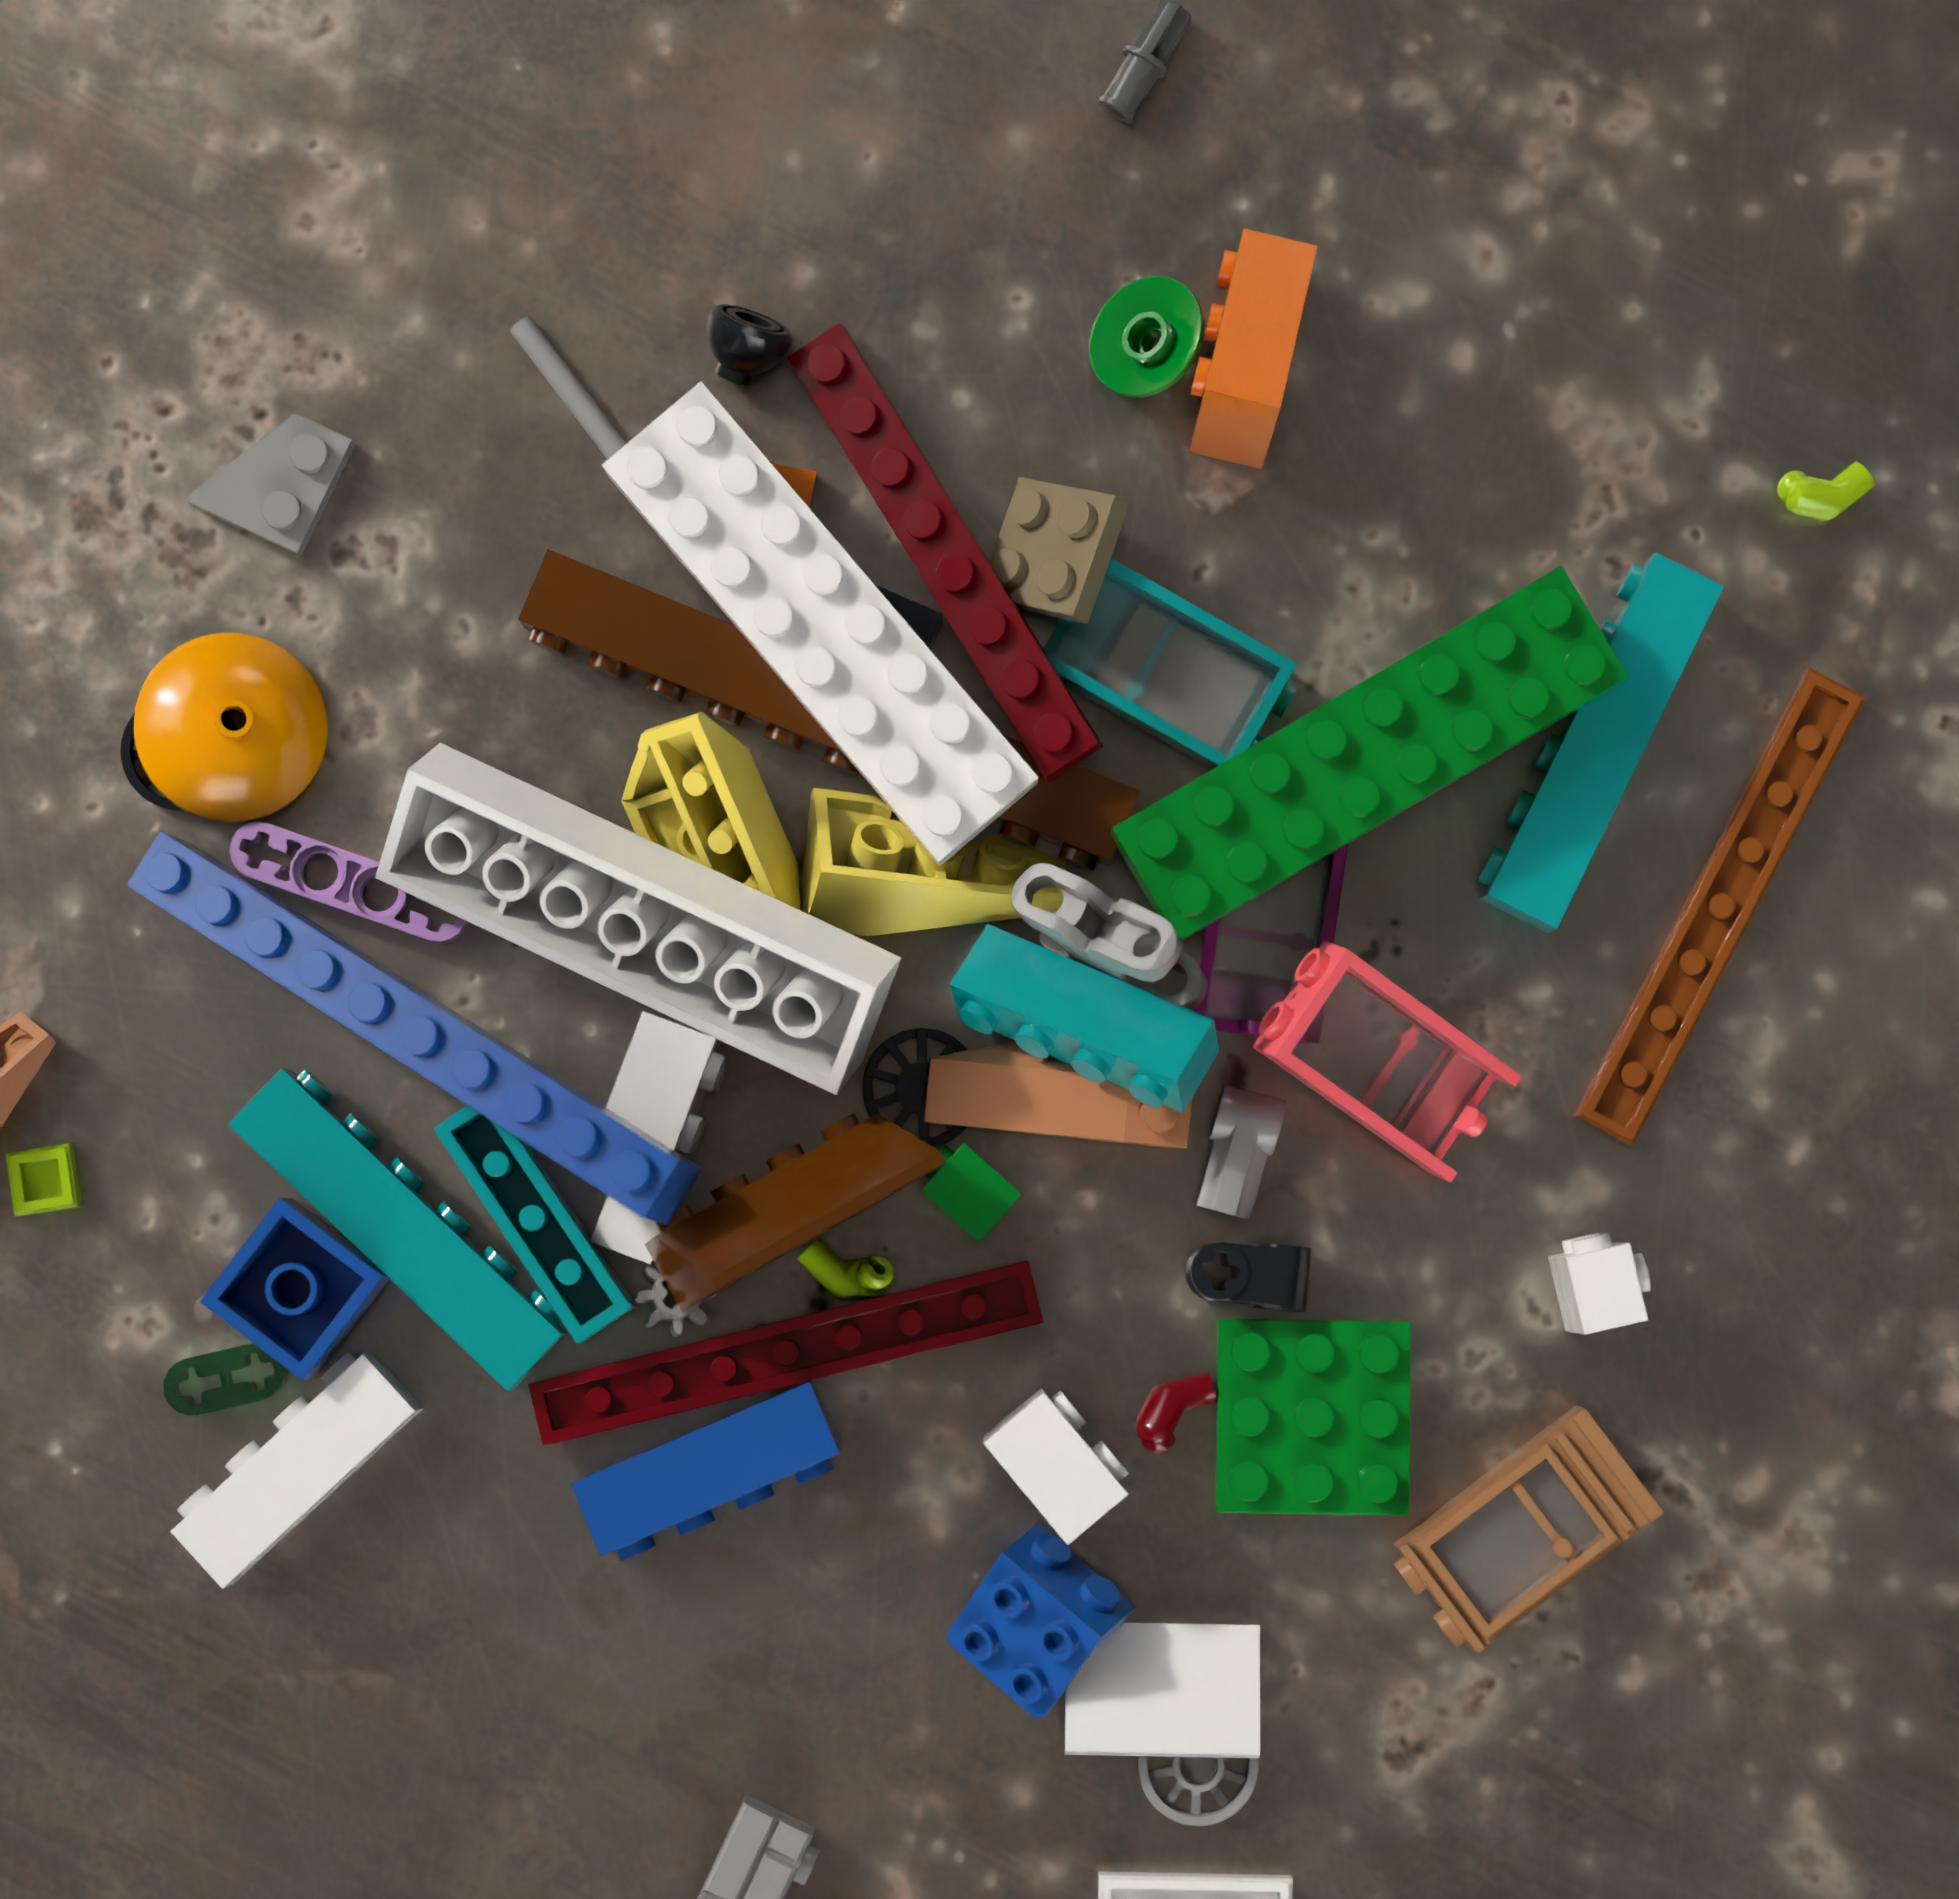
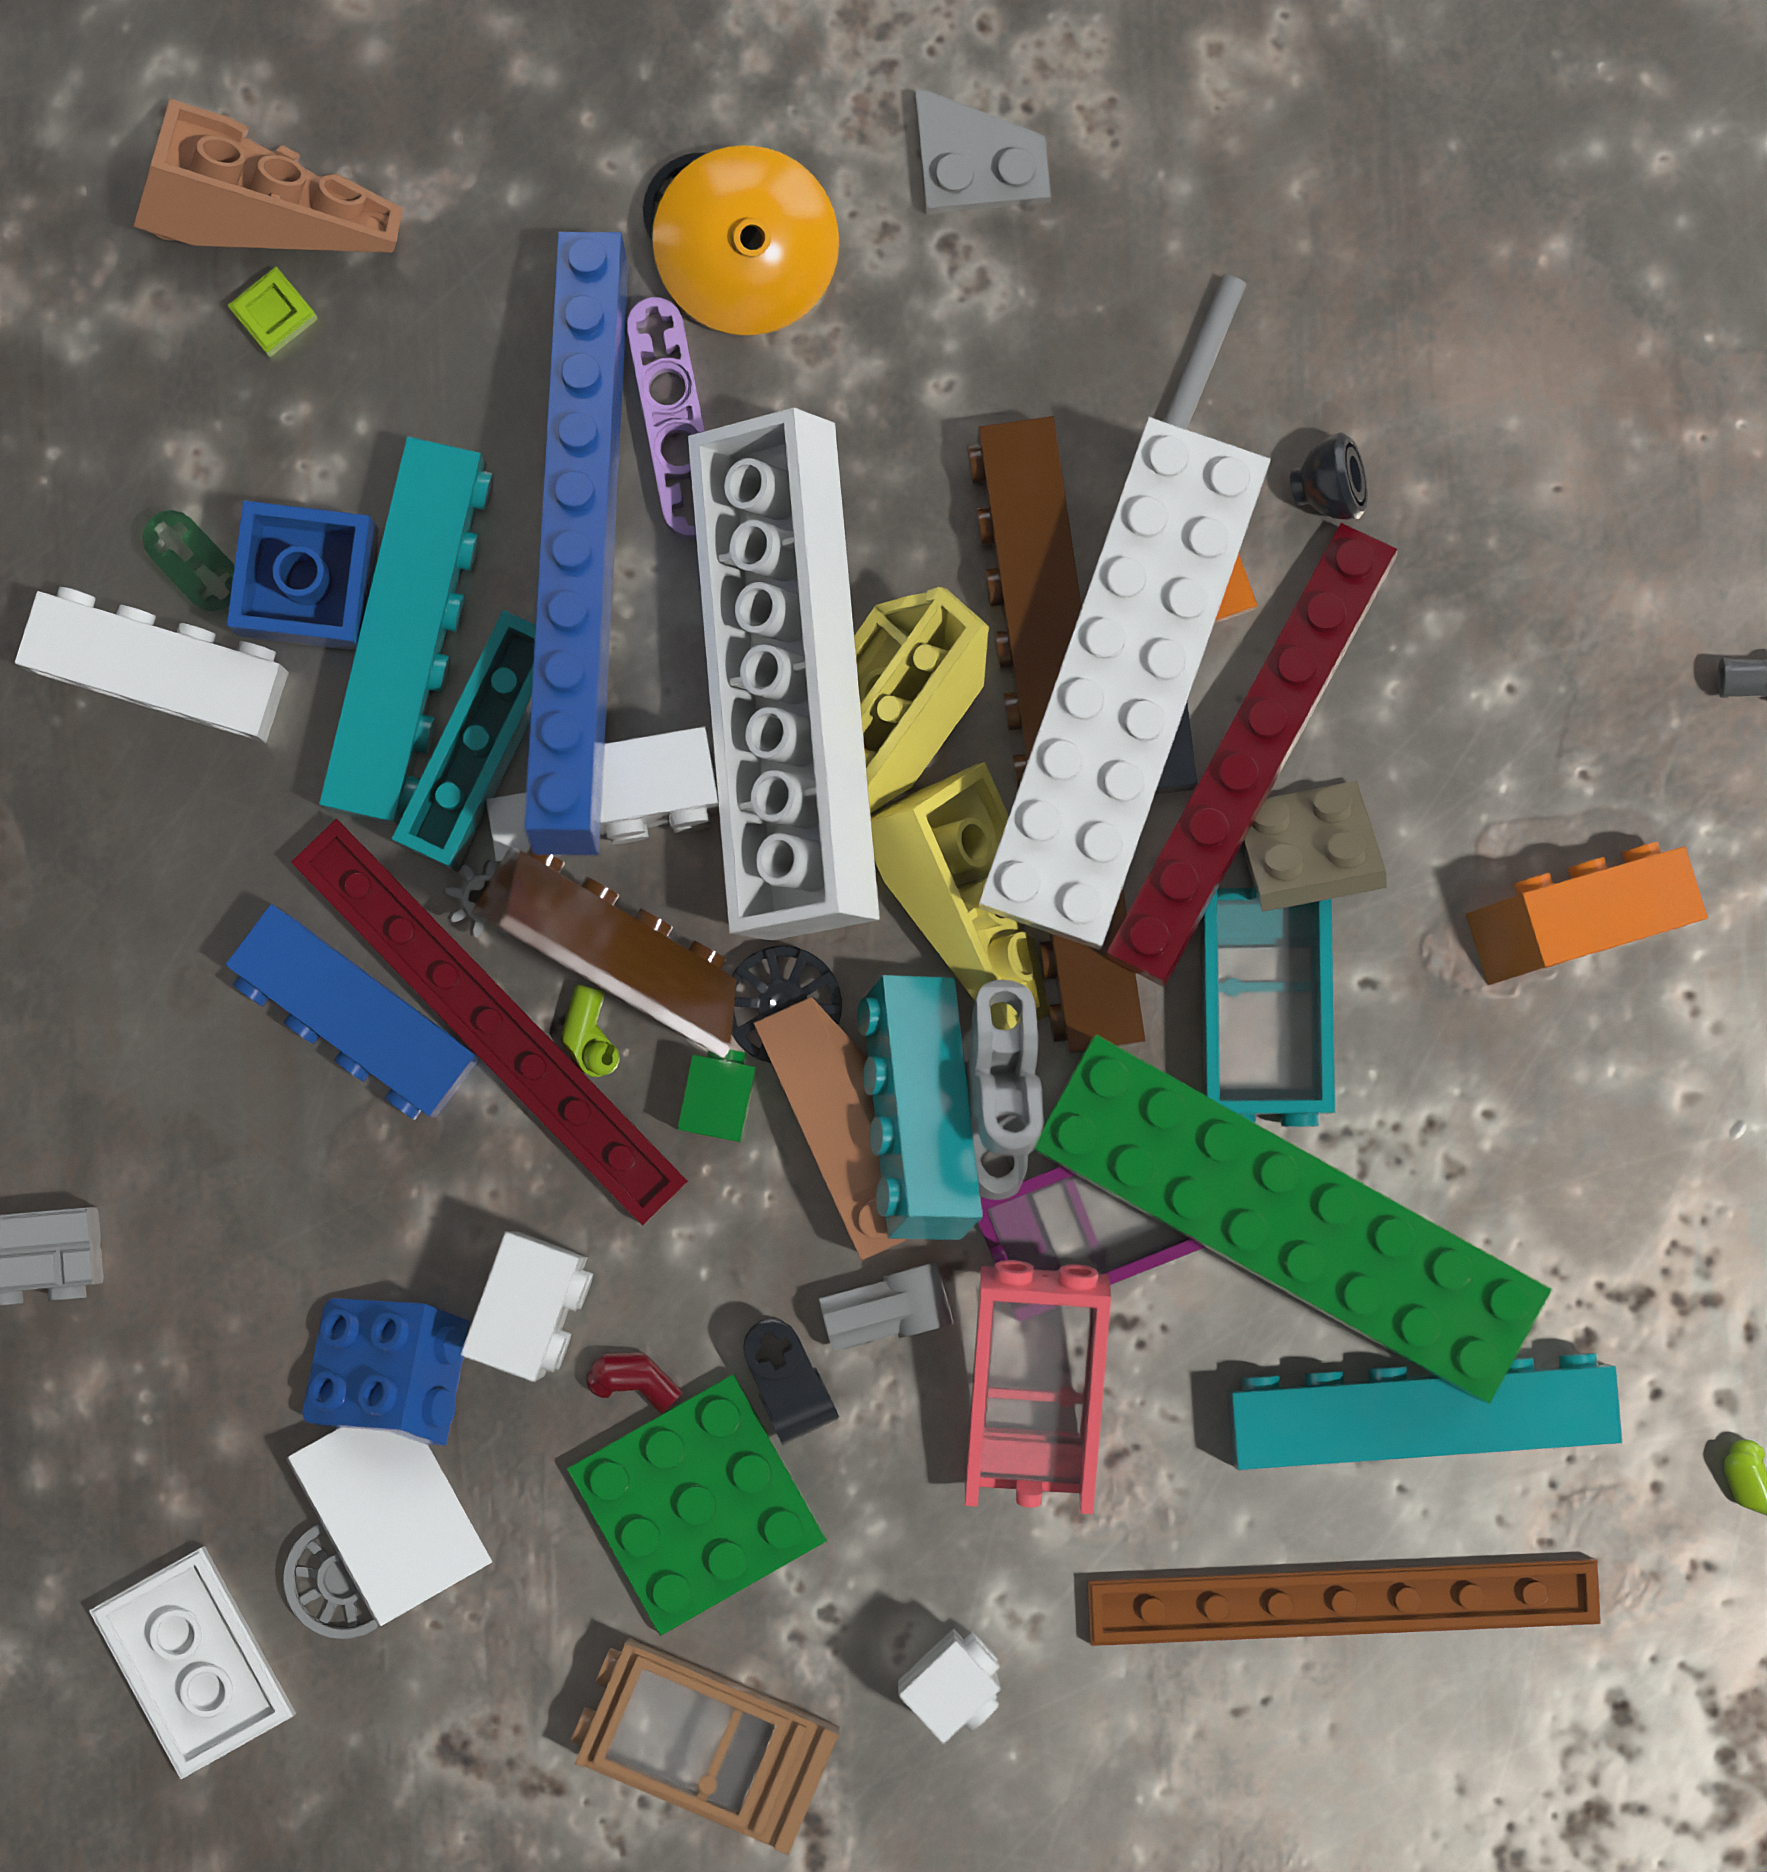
camera: 60 degrees right, 0 degrees up
green dish [1089,276,1205,398] -> none

